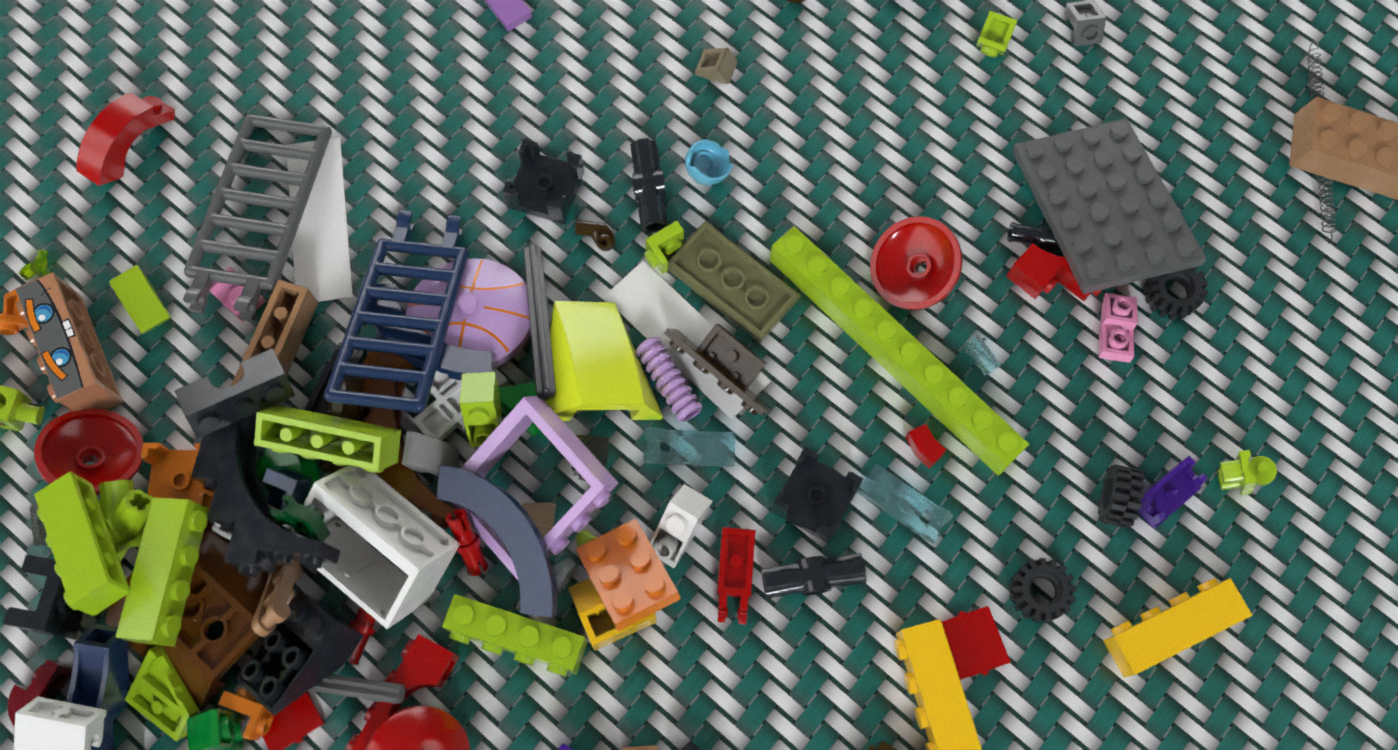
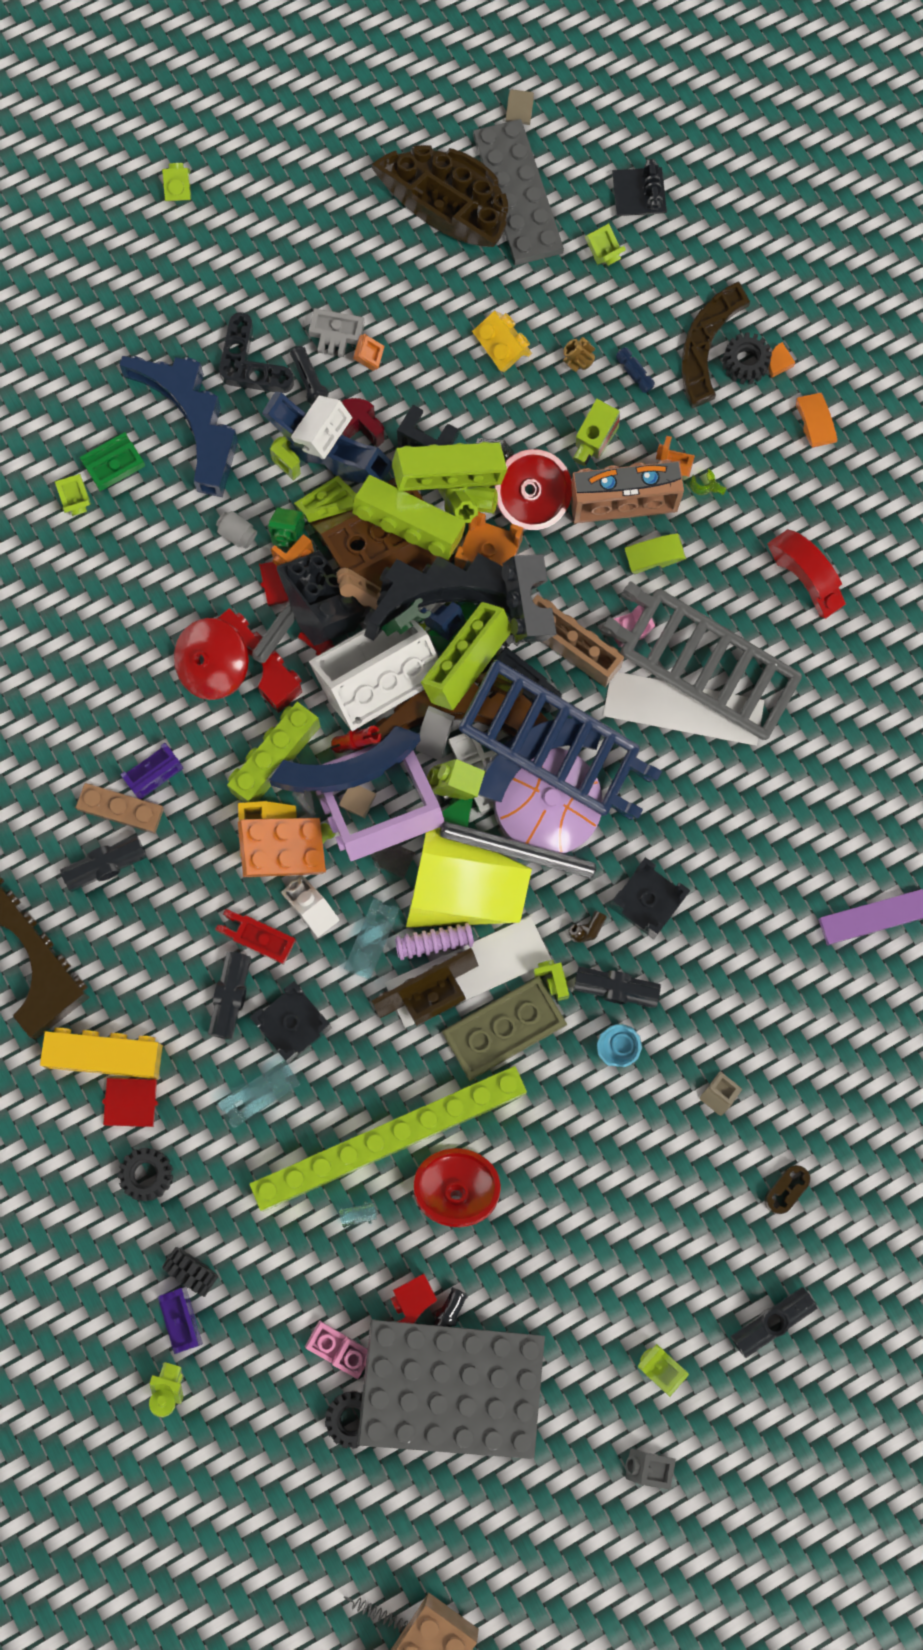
camera: 110 degrees right, 5 degrees up
red piece [905,424,946,469] -> none
yellow brick [1103,577,1253,678] -> none

